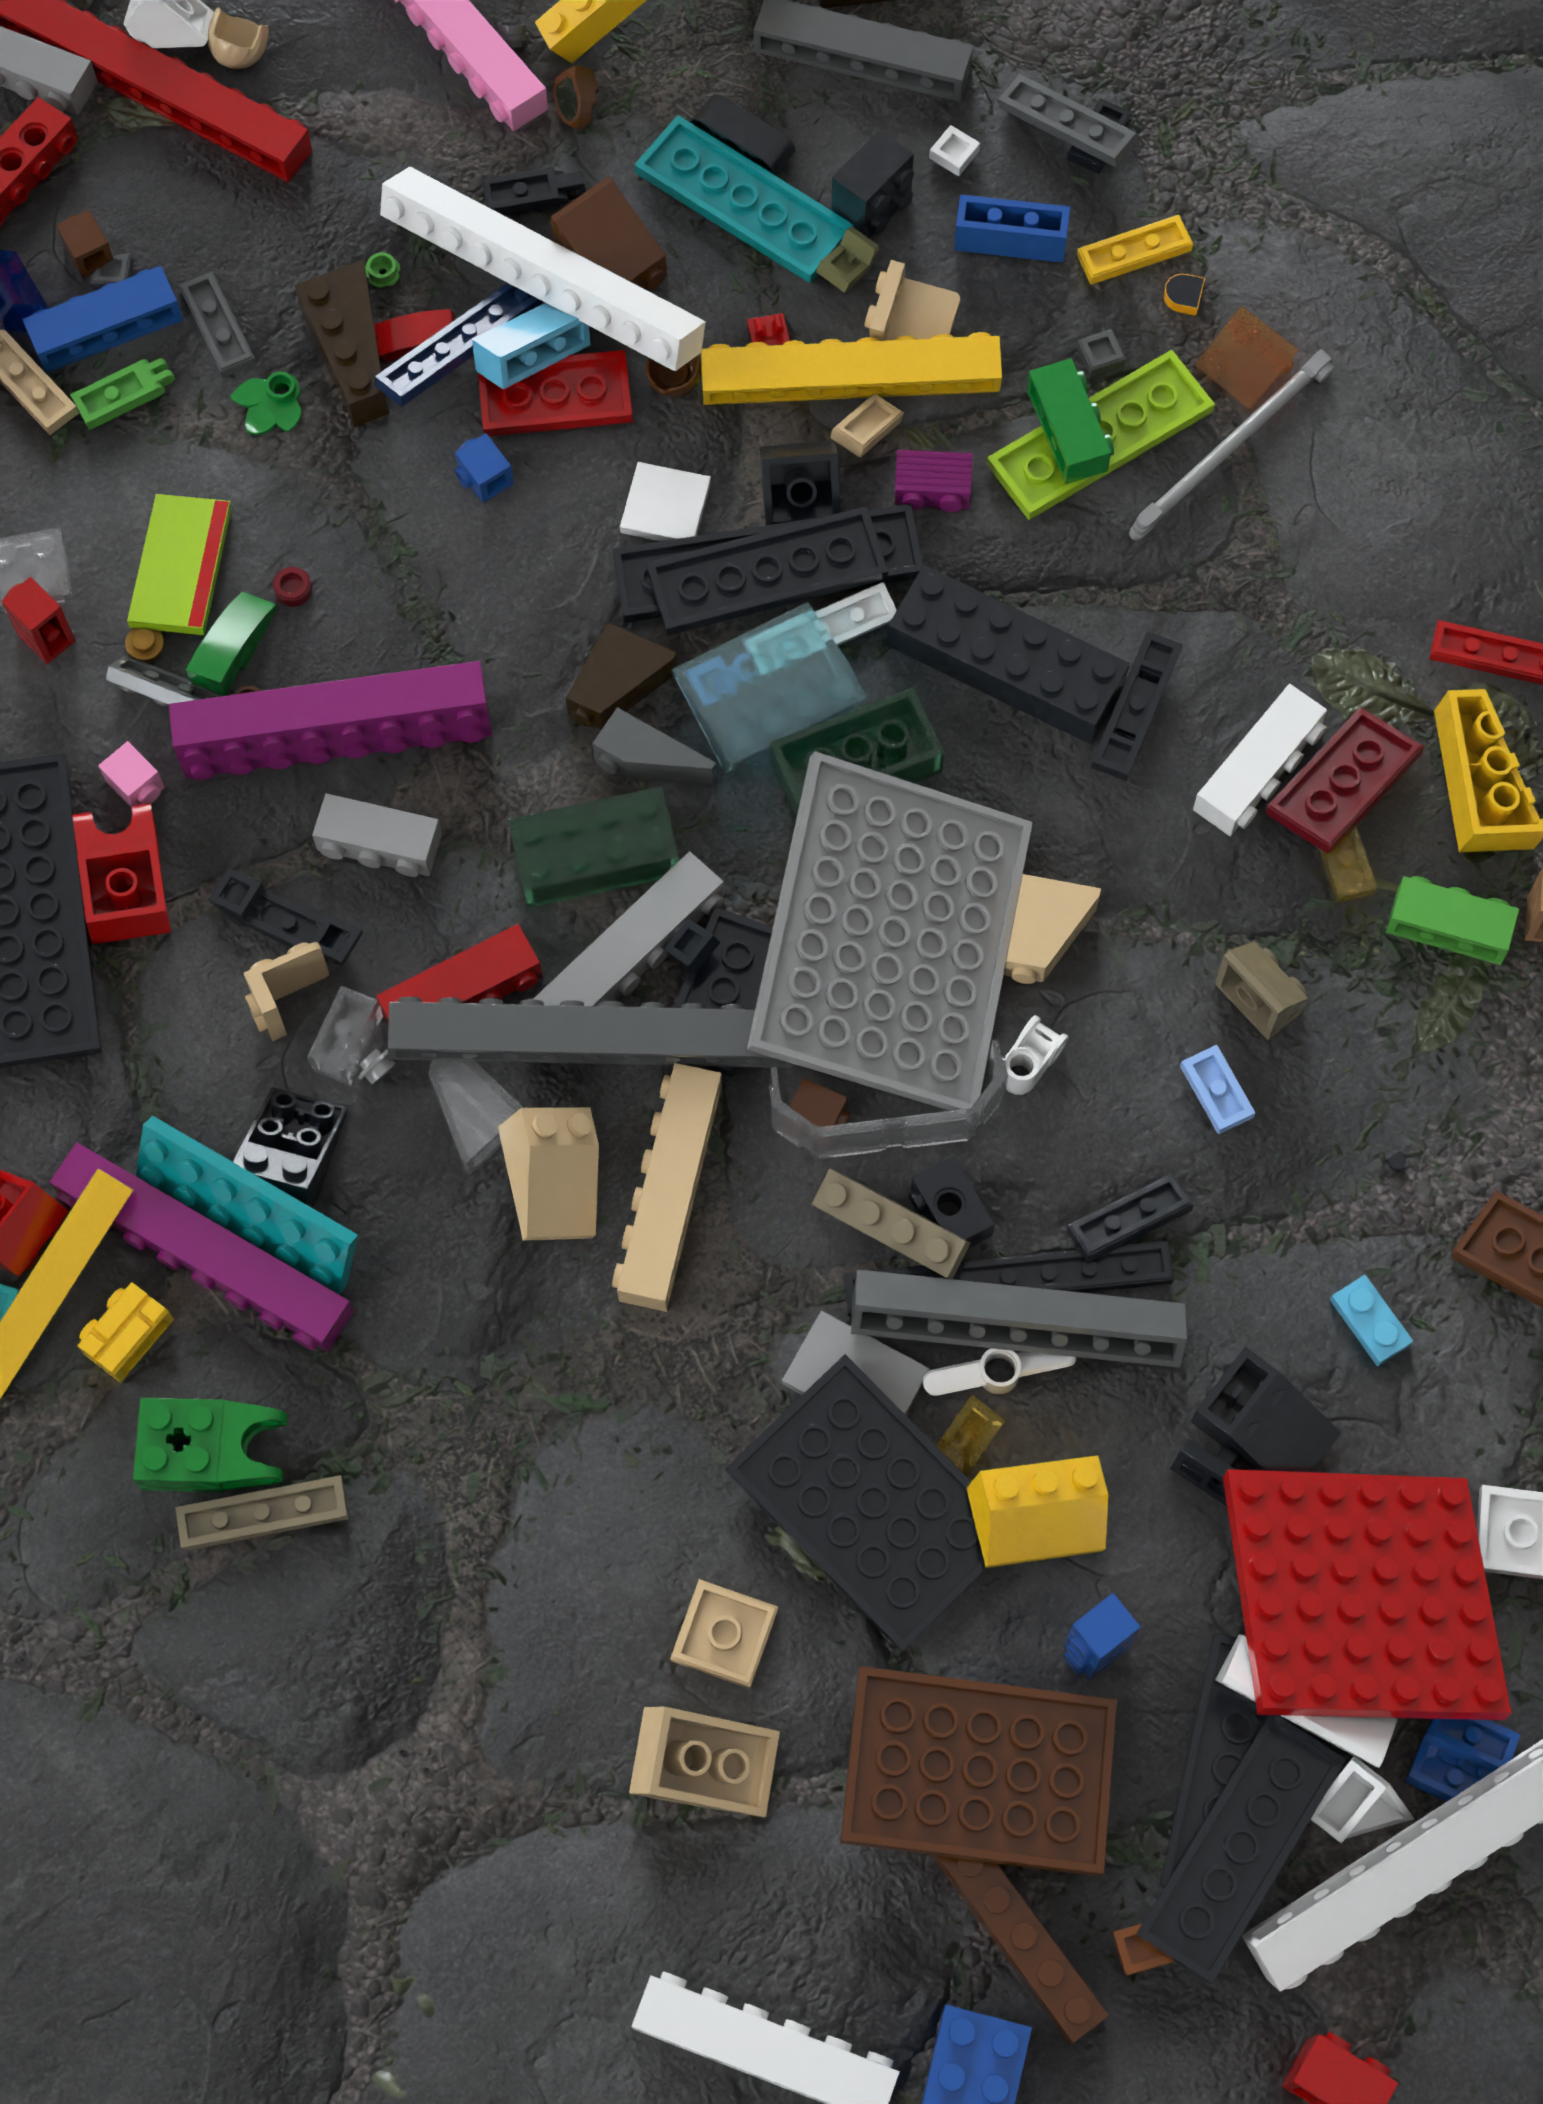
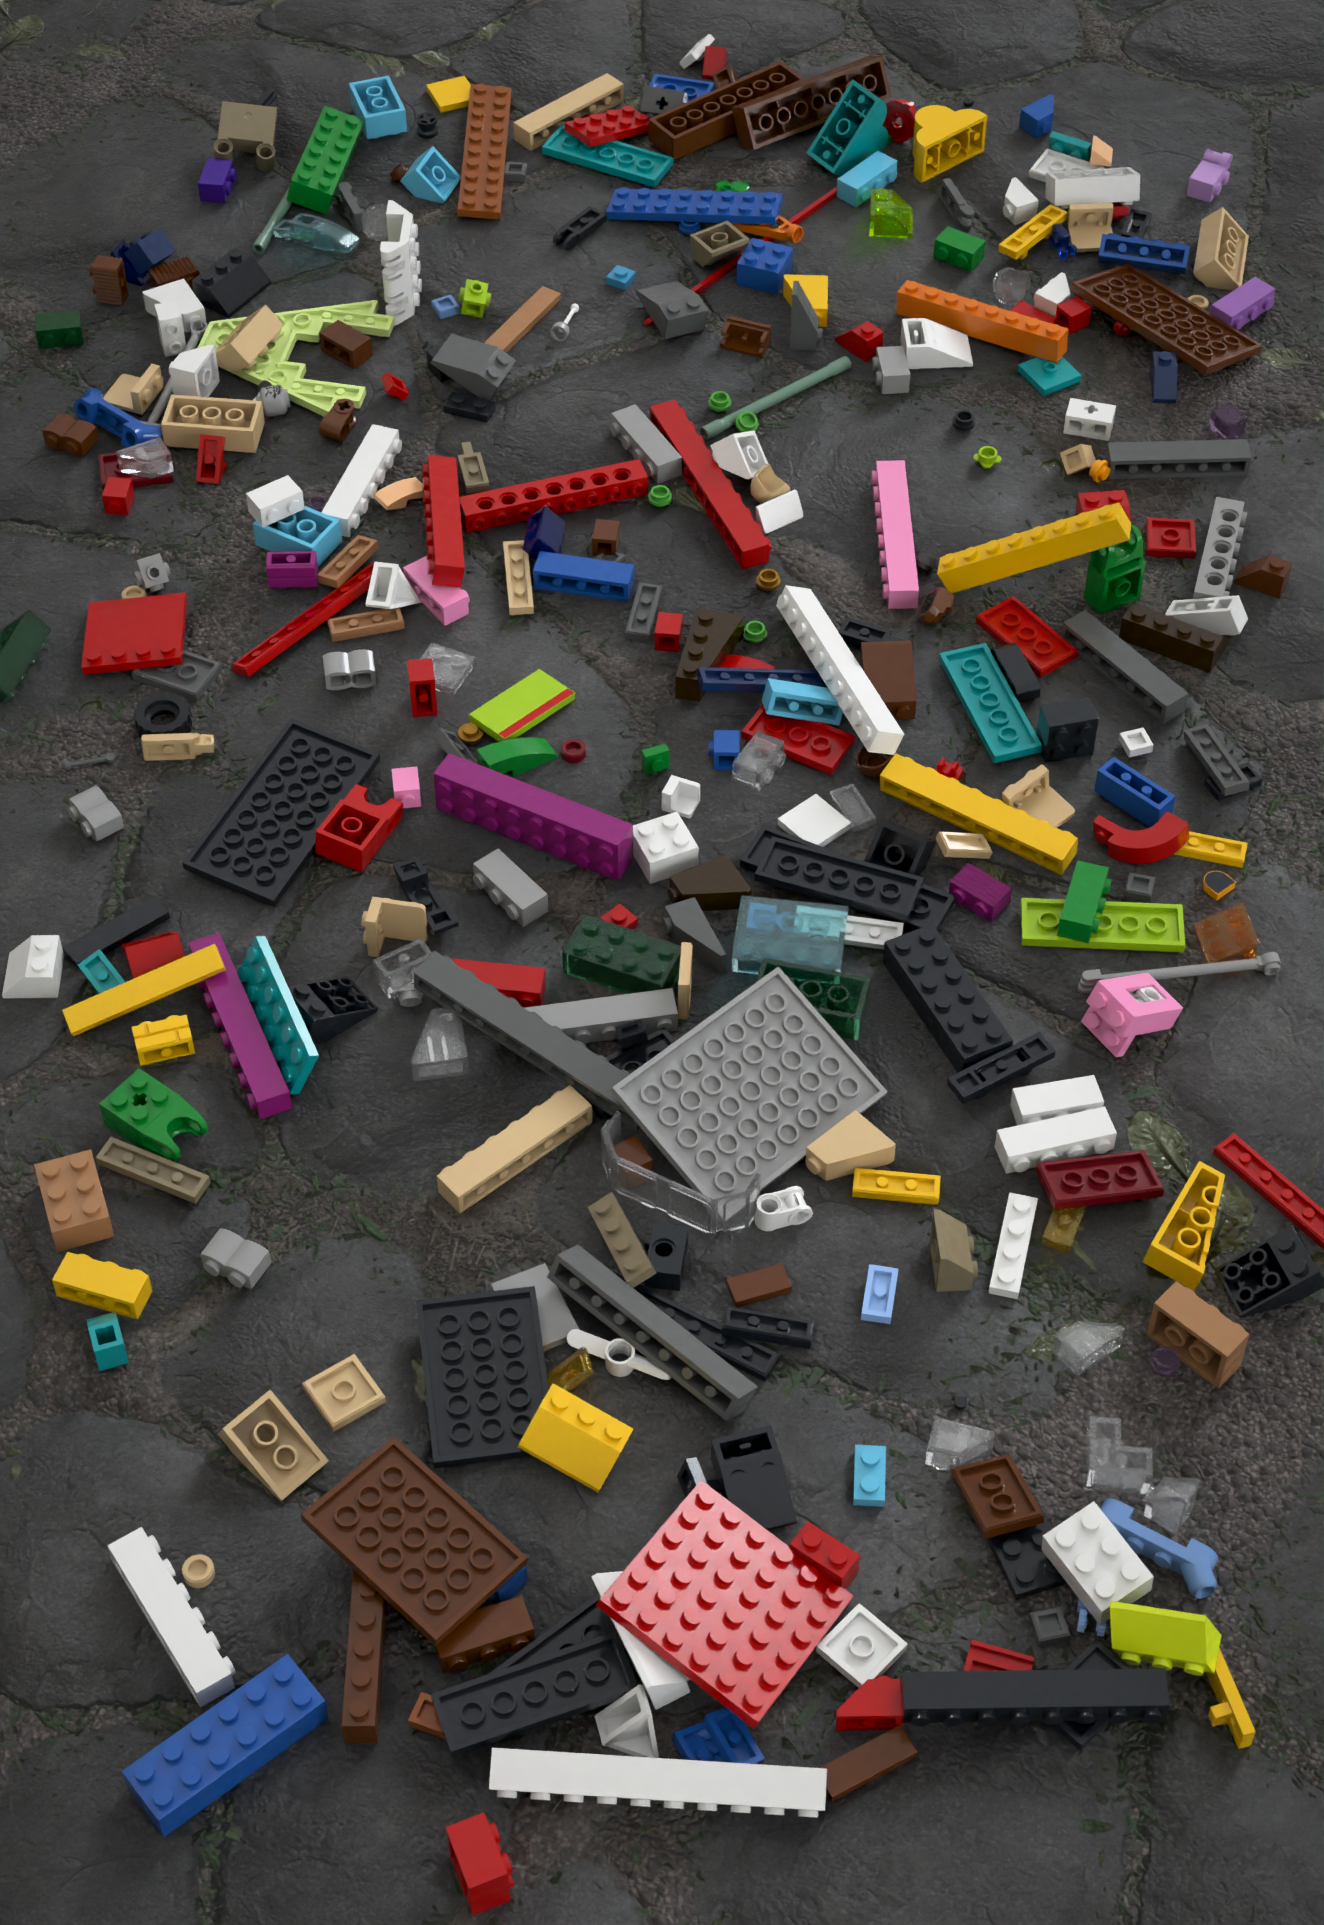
camera: 35 degrees right, 20 degrees down
bright green hinge [70,358,175,430] -> none
green plate [231,372,302,435] -> none
tan slope [498,1107,599,1241] -> none
olive bracket [816,227,879,293] -> none
blue brick [1063,1593,1141,1680] -> none
bright green brick [1385,876,1519,965] -> none
none -> medium nougat brick [34,1149,115,1252]
none -> yellow brick [52,1252,152,1320]
none -> teal slope [86,1311,129,1371]
none -> tan tile [182,1554,215,1588]
none -> light grey brick [200,1228,272,1289]
none -> reddish brown brick [433,1596,535,1673]
none -> red plate [600,904,638,939]
none -> white brick [633,812,699,884]
none -> green plate [642,743,669,775]
none -> bright green plate [648,485,672,507]
none -> red brick [655,612,683,653]
none -> white panel [662,775,700,818]
none -> tan tile [678,942,692,1020]
none -> reddish brown tile [726,1263,792,1308]
none -> clear brick [732,731,786,792]
none -> white slope [755,490,803,534]
none -> pearl gold plate [756,569,781,591]
none -> red brick [789,1521,860,1590]
none -> clear tile [830,784,877,832]
none -> yellow tile [852,1168,941,1205]
none -> clear slope [925,1417,995,1470]
none -> red tile [976,596,1078,678]
none -> white plate [989,1192,1038,1299]
none -> white brick [1010,1075,1104,1126]
none -> clear slope [1053,1321,1125,1377]
none -> bright pink brick [1081,973,1183,1057]
none -> red arch [1093,812,1189,864]

